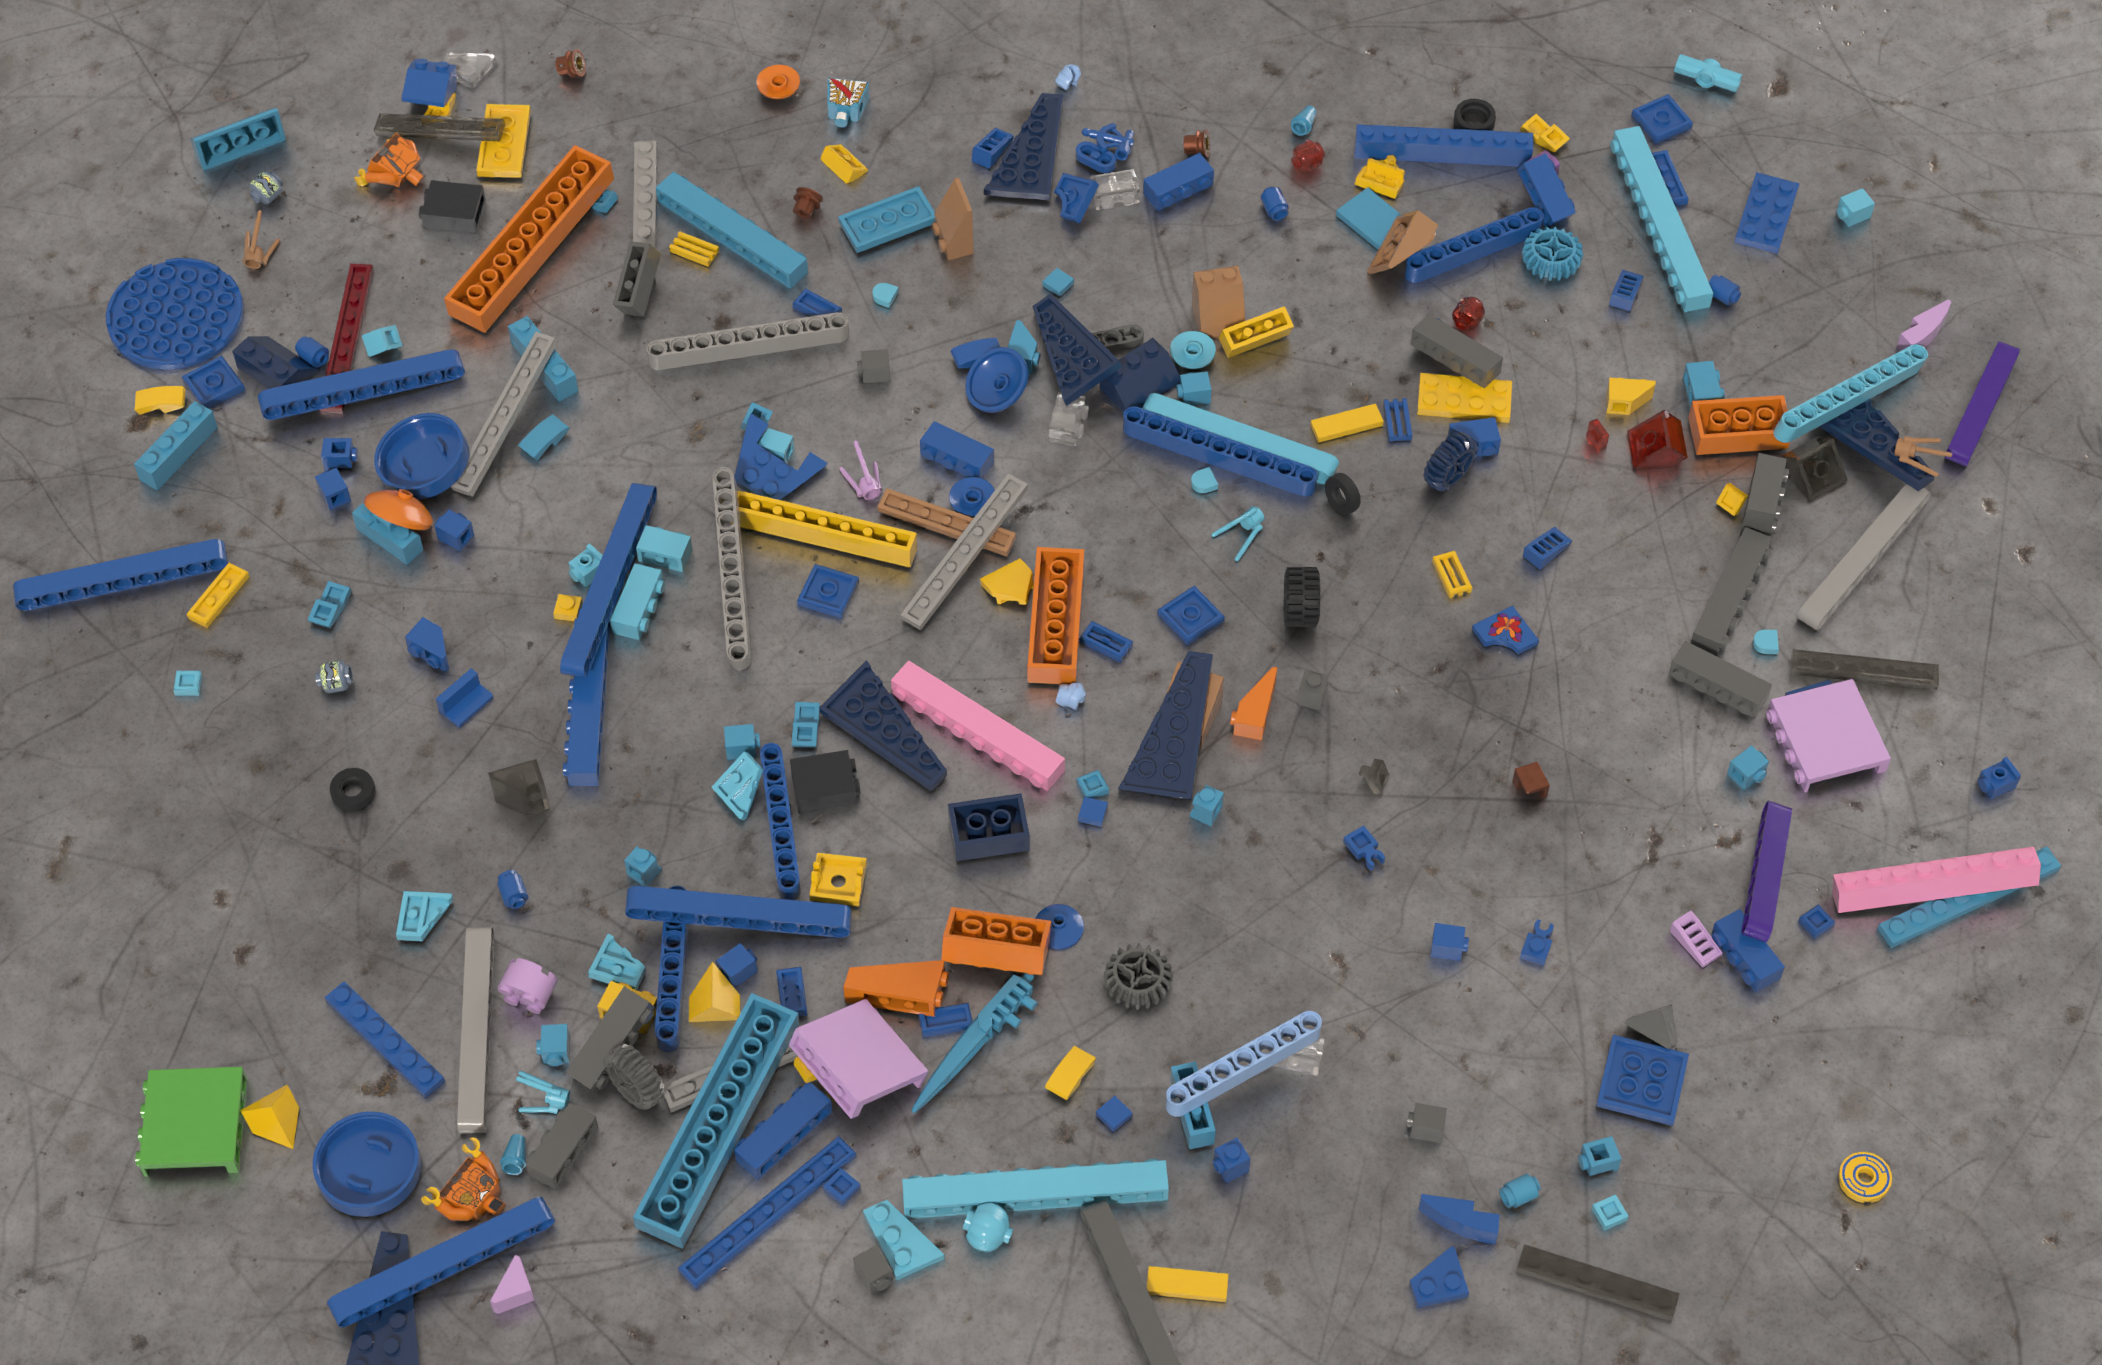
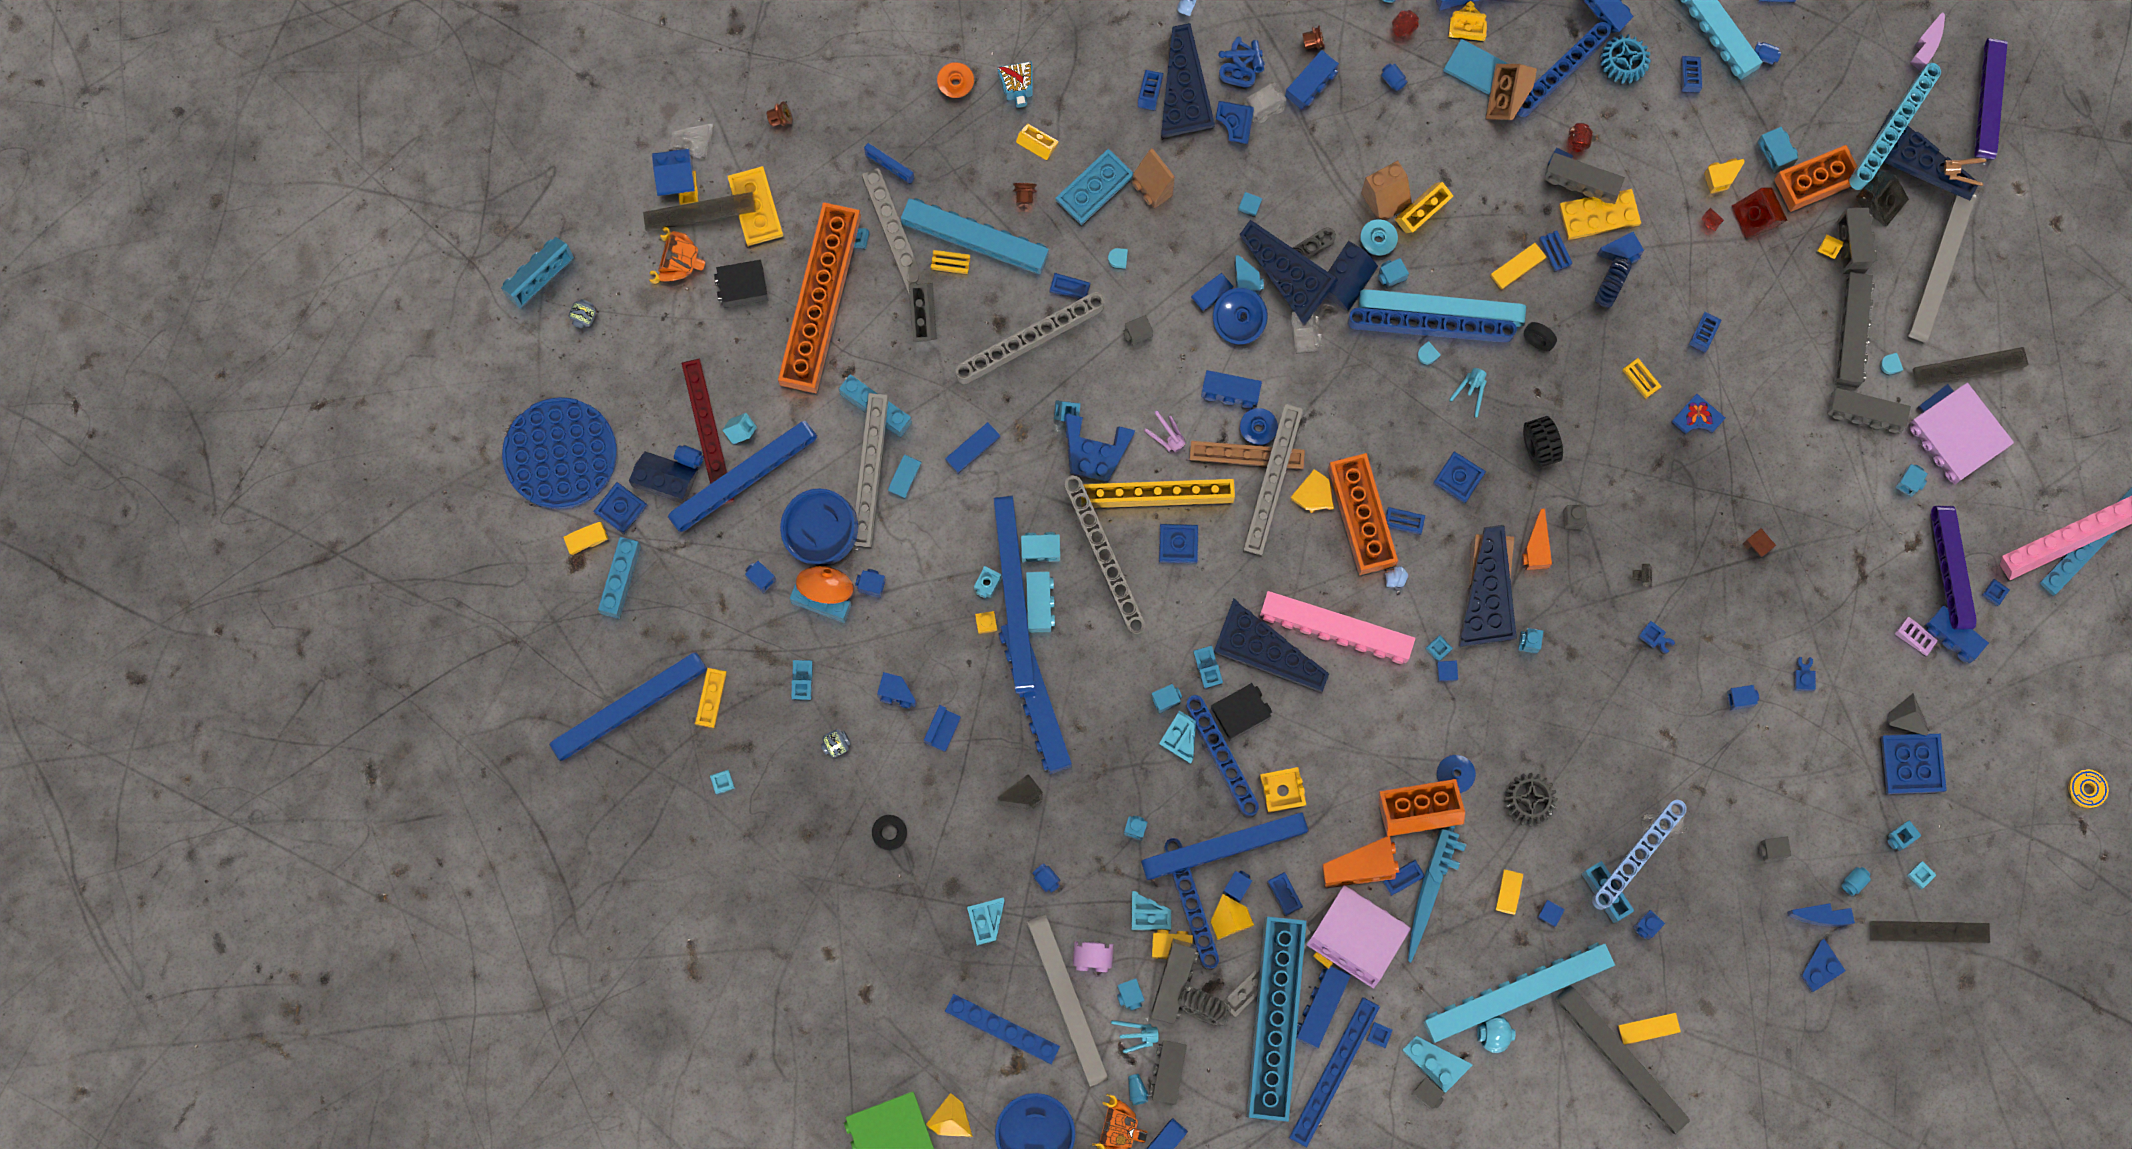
camera: 20 degrees left, 20 degrees up
medium nougat plant [242,210,280,269] -> none
blue brick [321,438,358,471] -> none
medium azure brick [757,428,795,463] -> none
dark blue brick [948,793,1030,861] -> none
blue brick [1977,757,2021,800] -> none
none -> blue tile [864,143,915,184]
none -> blue tile [945,422,1000,473]

